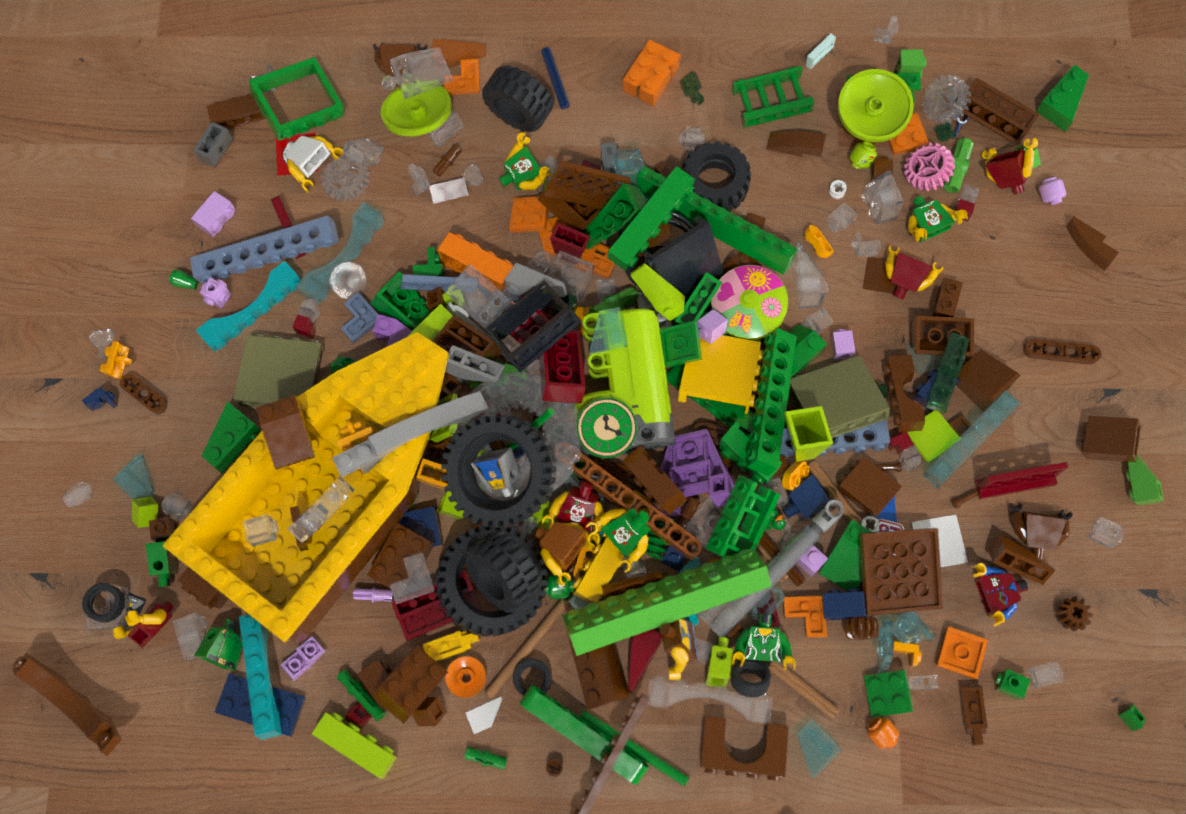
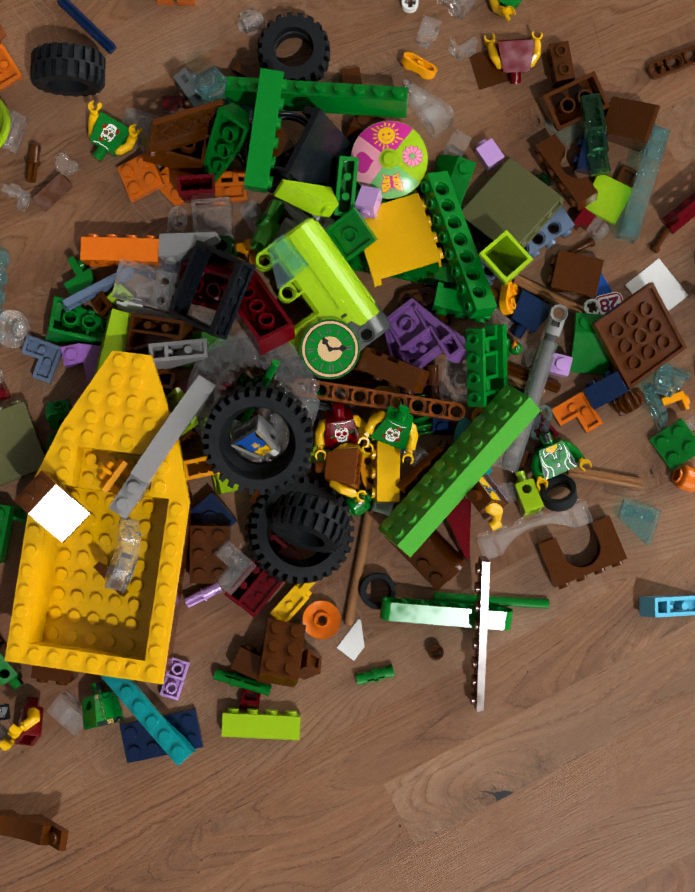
camera: 35 degrees left, 15 degrees up
clear brick [243,514,279,546] -> none

